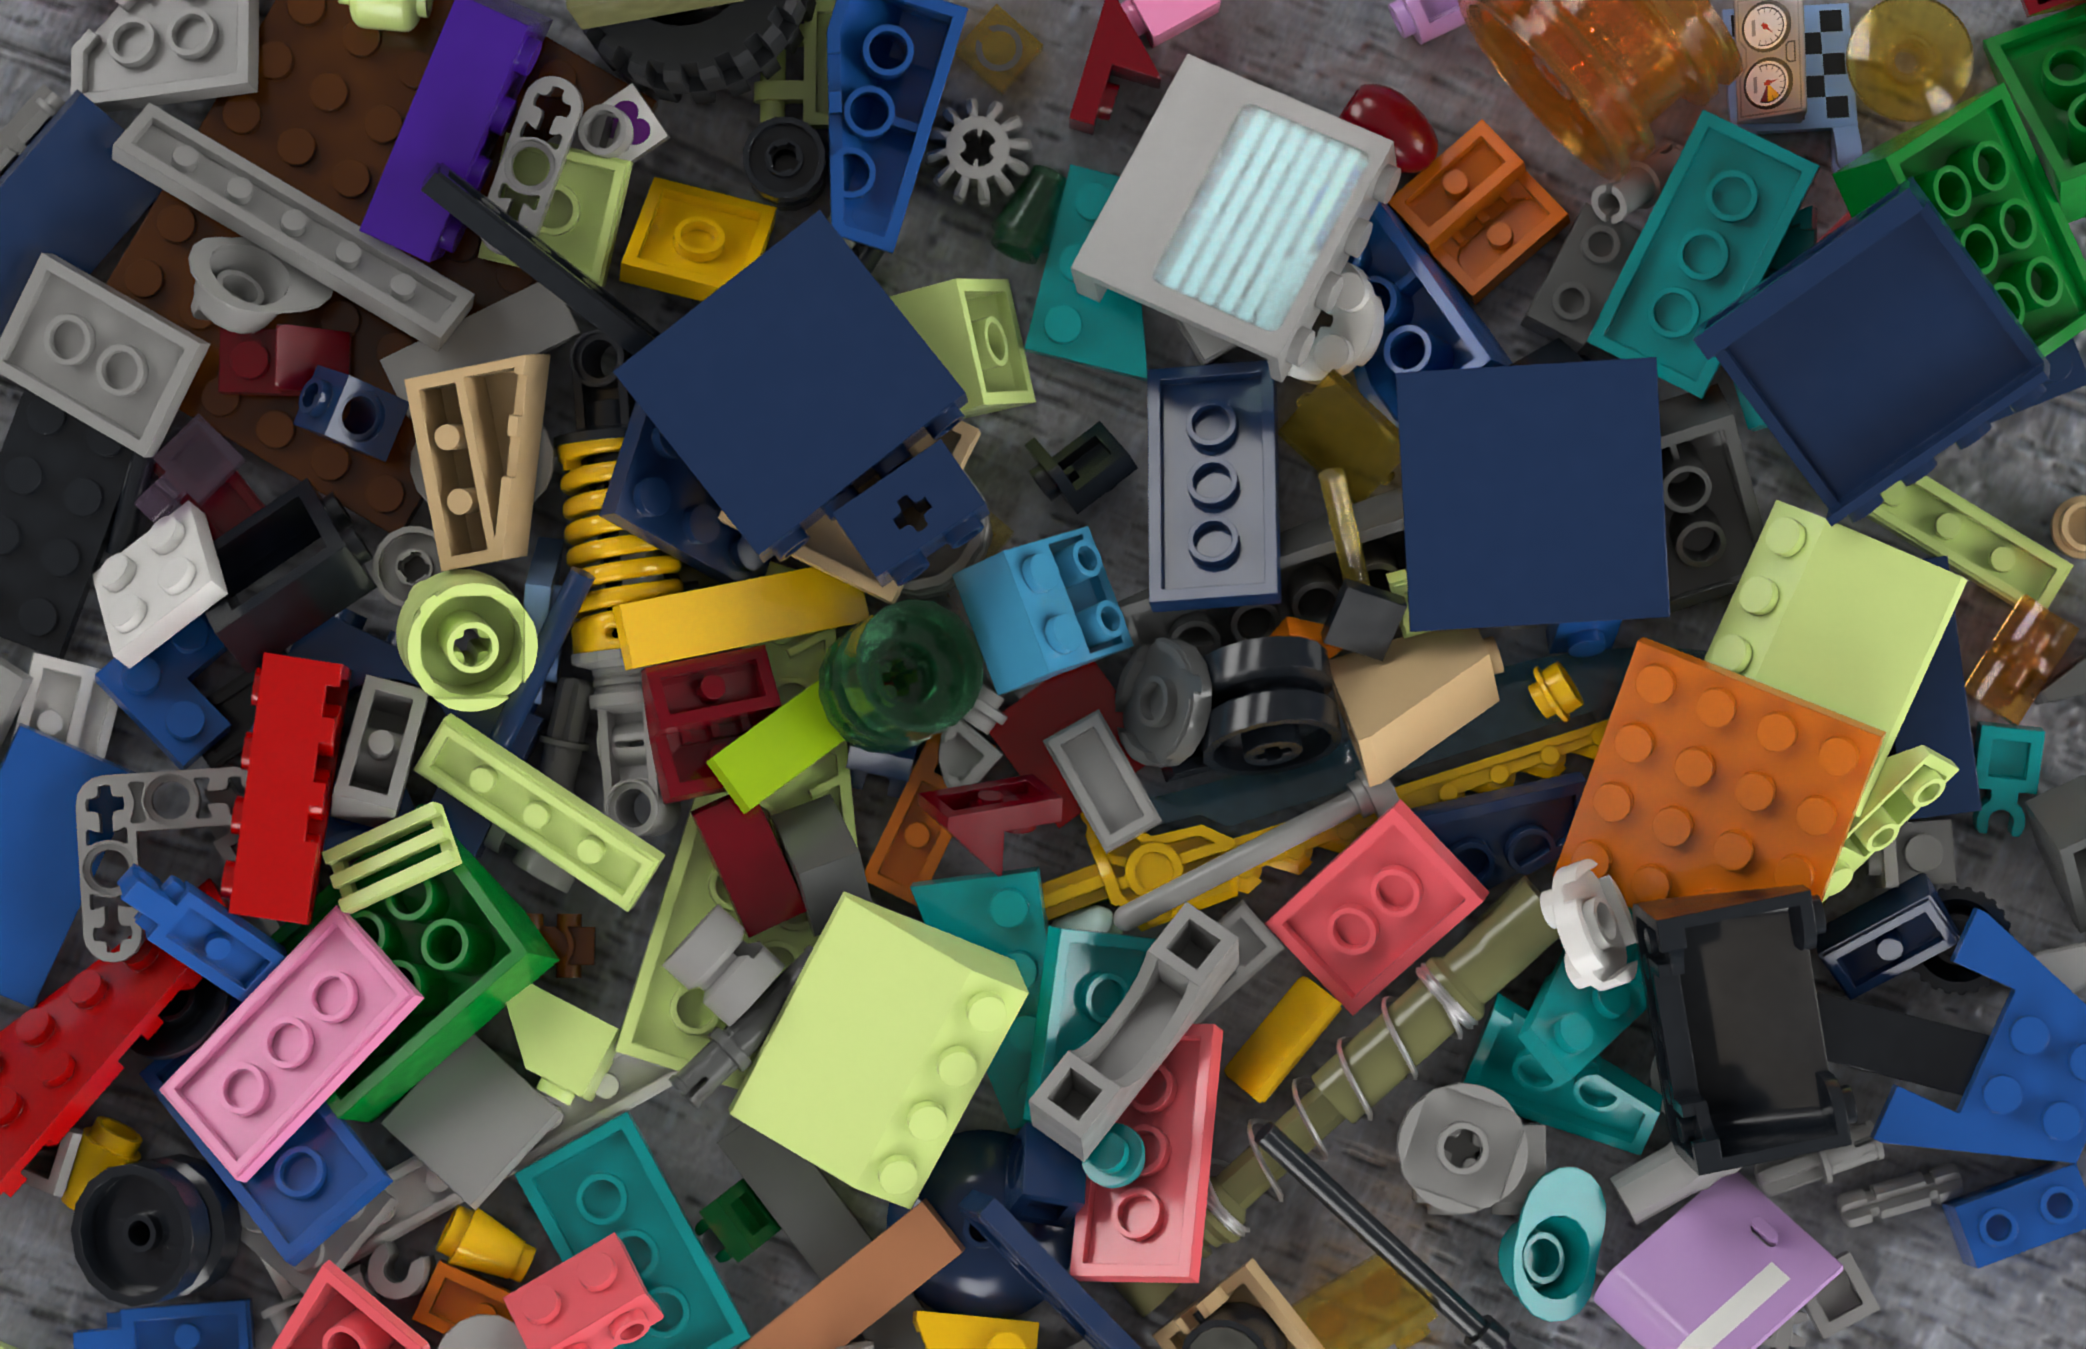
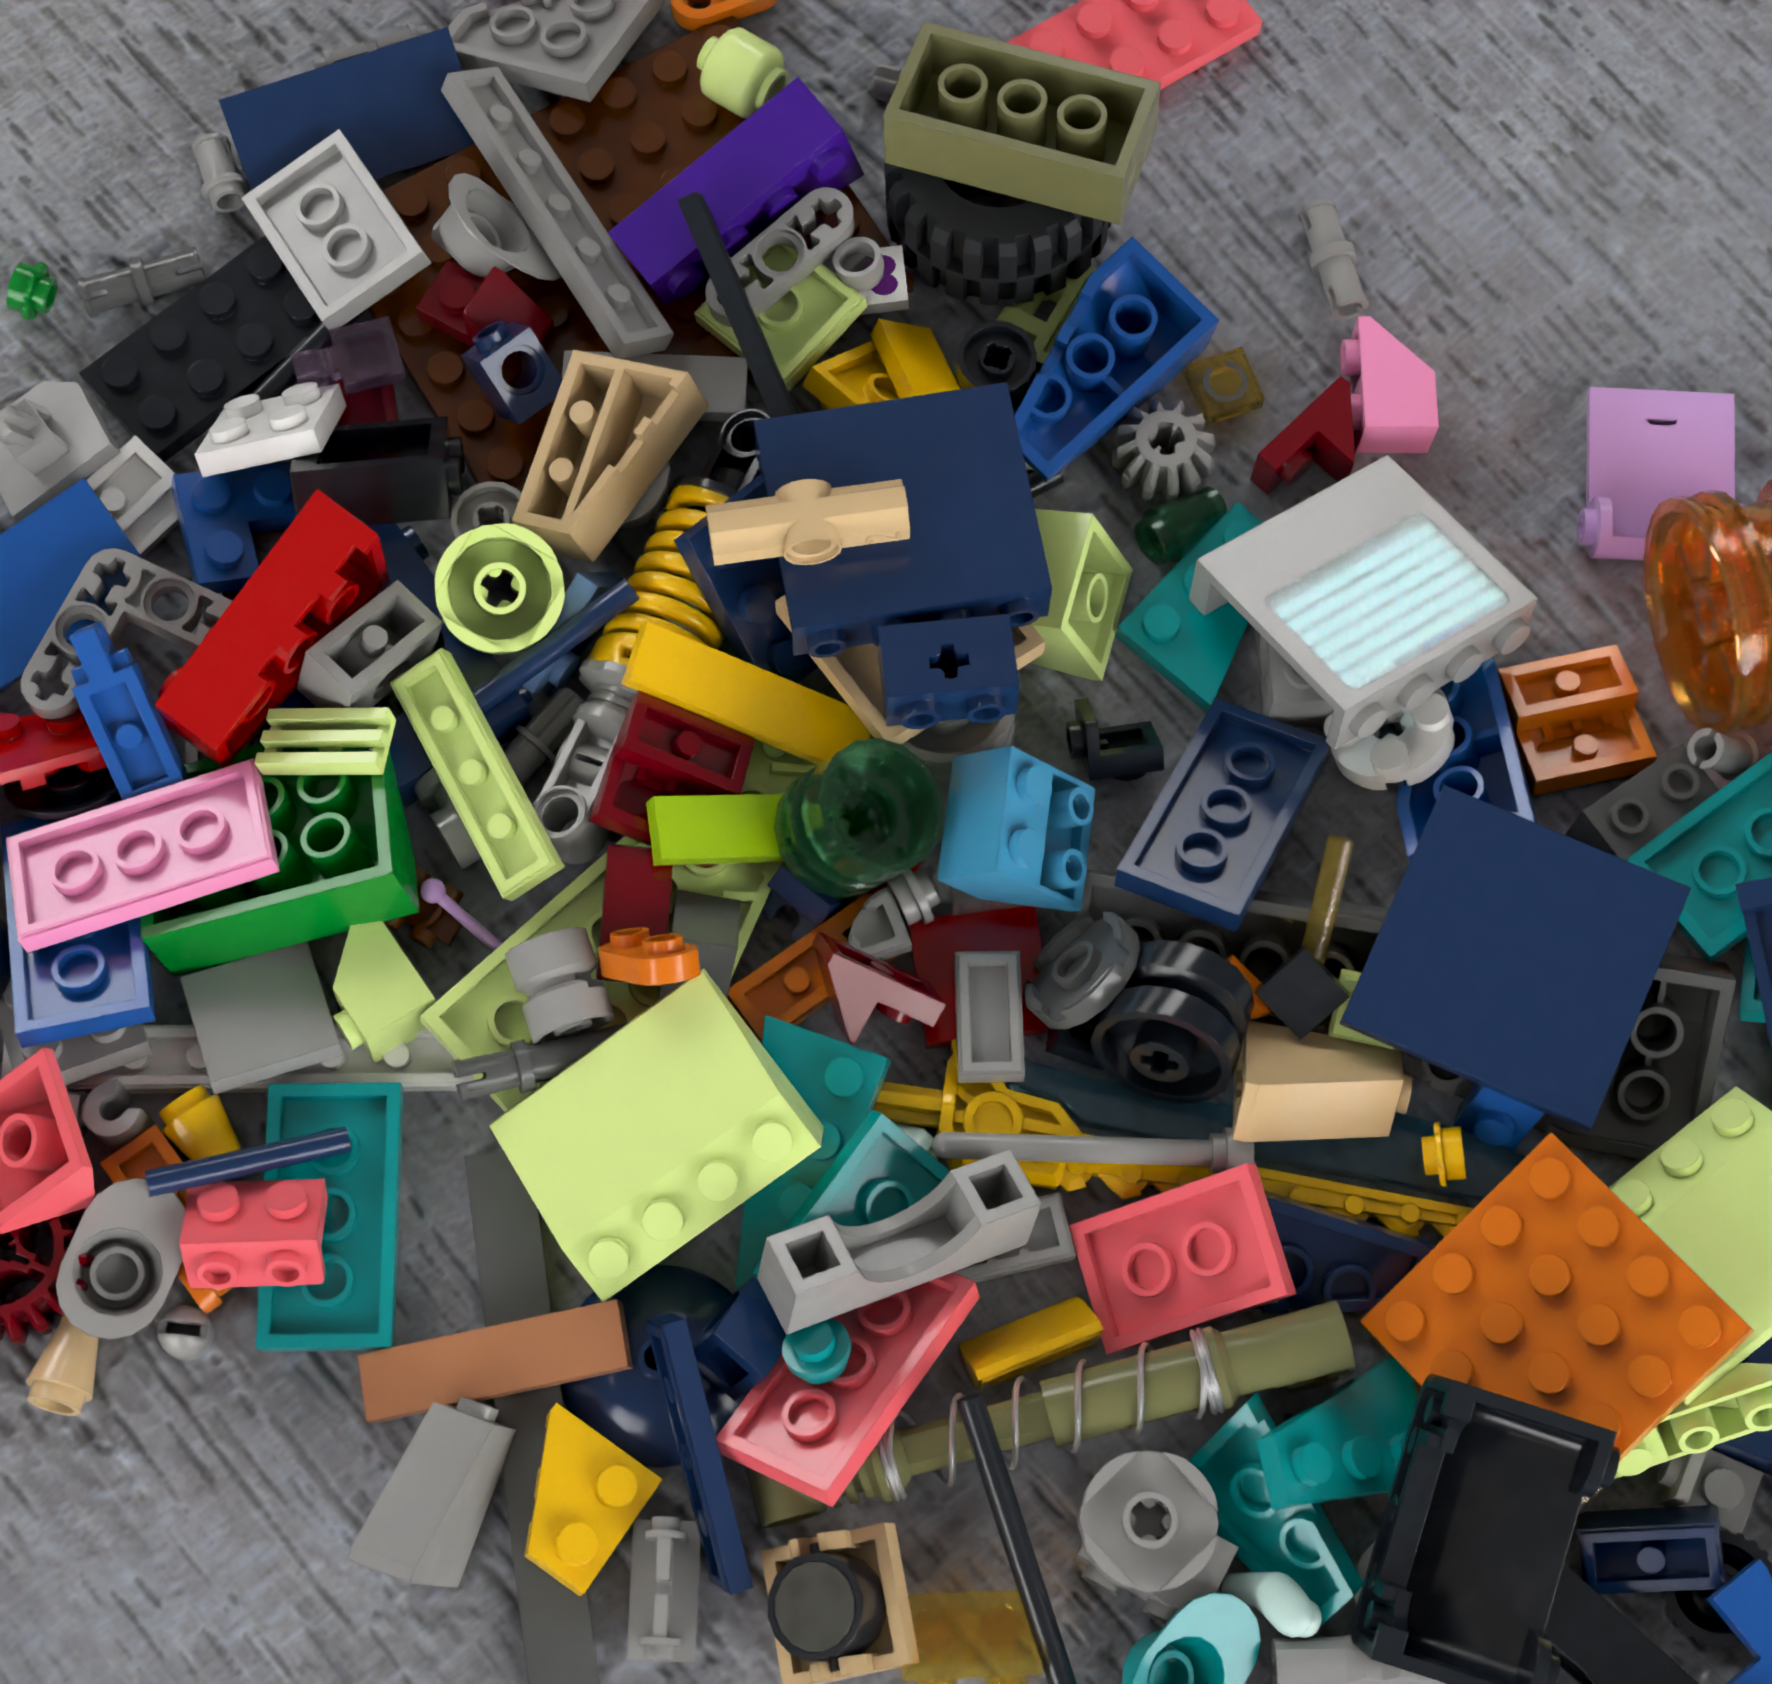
camera: 25 degrees right, 15 degrees down
dark green tile [694,1178,782,1263] -> none
clear yellow piece [1278,368,1400,504] -> none
dark red animal [1339,84,1439,173] -> none
white plate [1540,859,1638,991] -> none
none -> dark blue bar [144,1126,351,1197]
none -> lavender hinge [420,878,502,951]
none -> orange plate [598,927,701,986]
none -> tan piece [706,479,910,566]
none -> yellow tile [870,319,960,398]
none -> light aqua arm [1221,1572,1322,1638]

